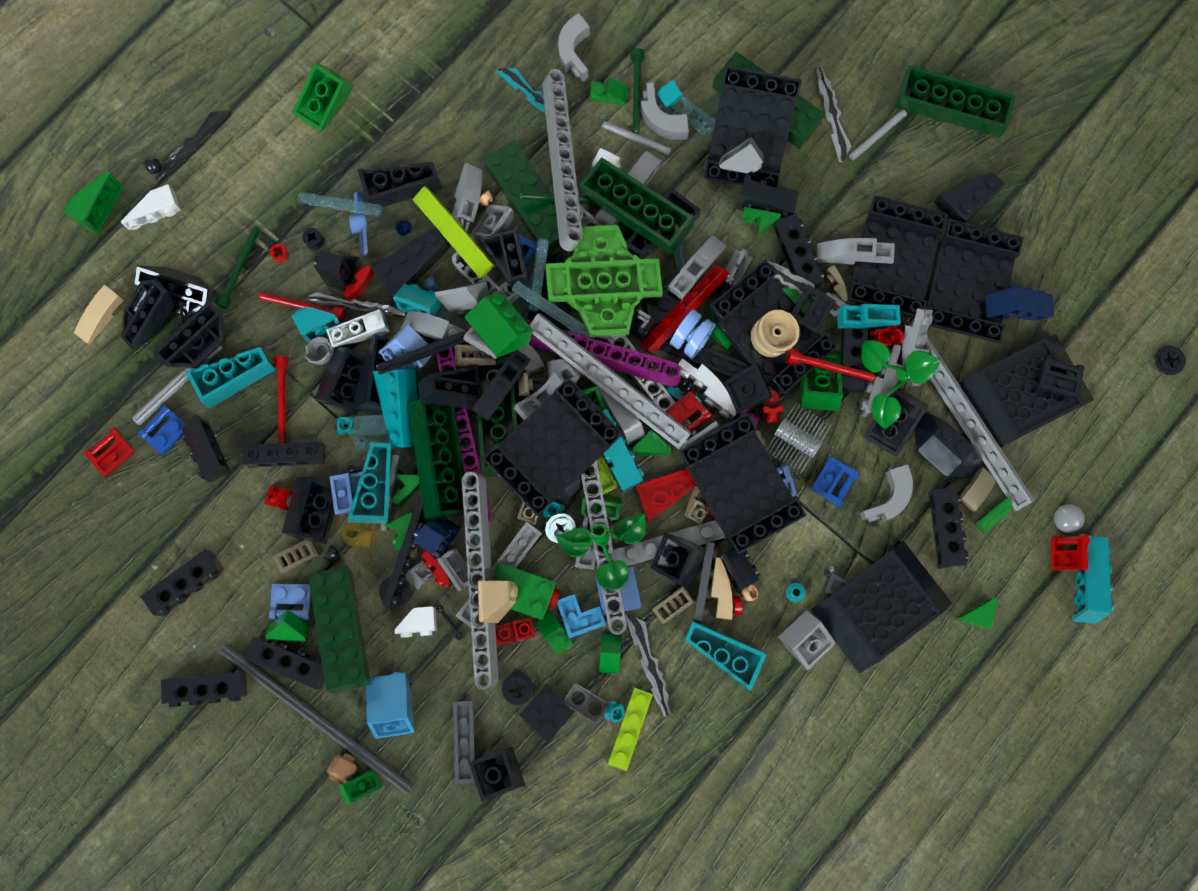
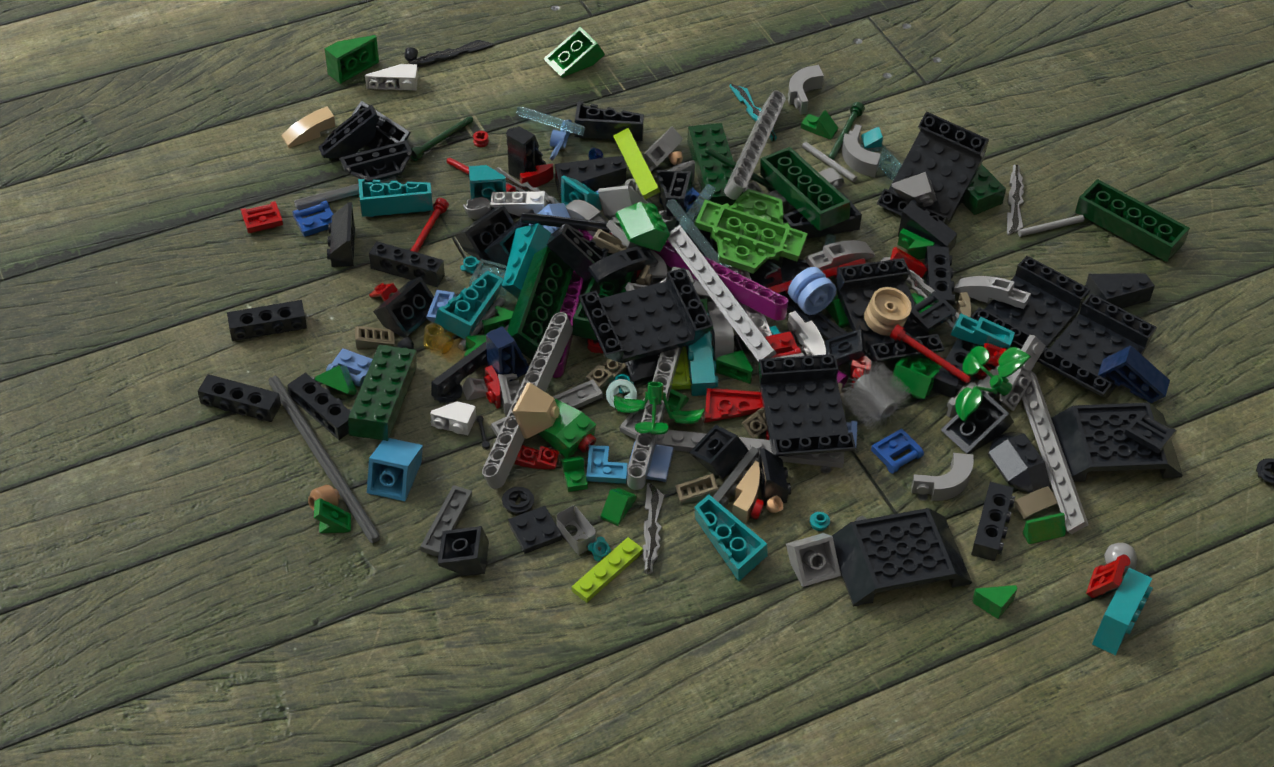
camera: 20 degrees right, 30 degrees down
none -> red slope [890,246,927,278]

